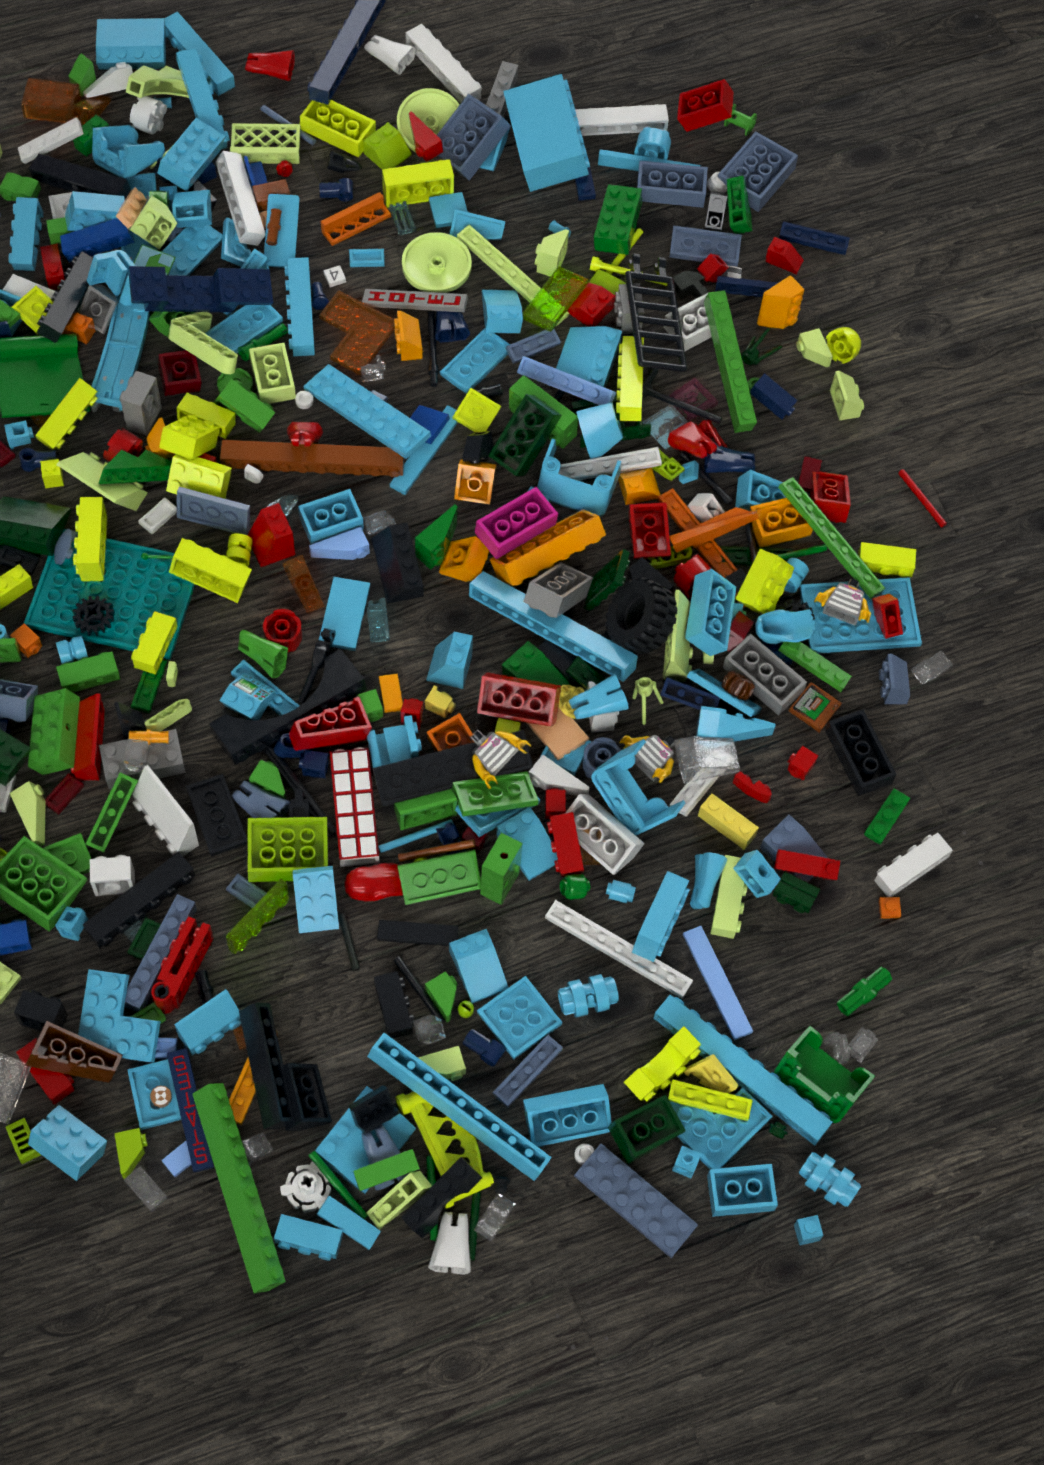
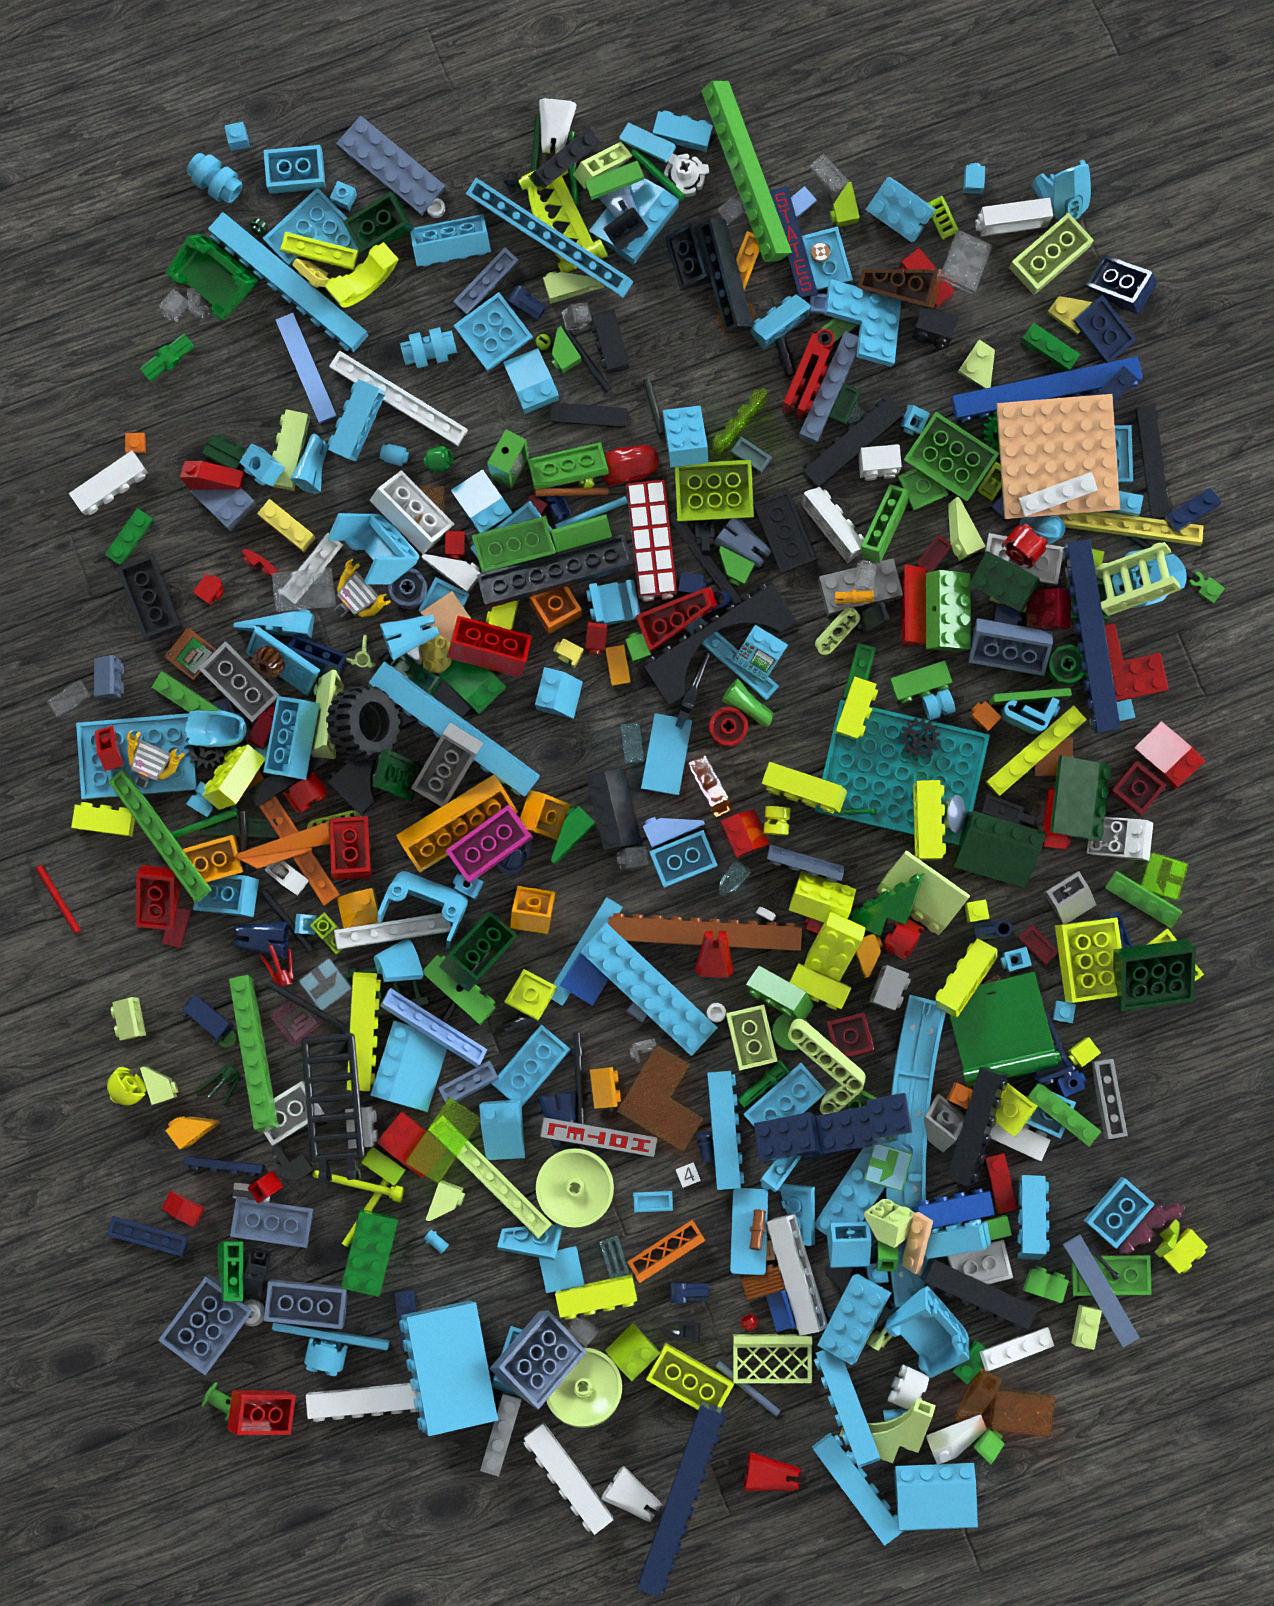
camera: 175 degrees left, 20 degrees up
medium azure piece [86,250,135,306] -> none
white tile [138,497,177,534] -> none
yellowish green tile [166,661,178,687] -> none
red slope [409,111,443,162] -> none
black slope [462,431,494,464] -> none
torso [470,730,531,789] -> none
clear slope [474,1193,516,1241] -> none
red brick [547,812,584,876] -> none
red piece [668,421,717,459] -> none

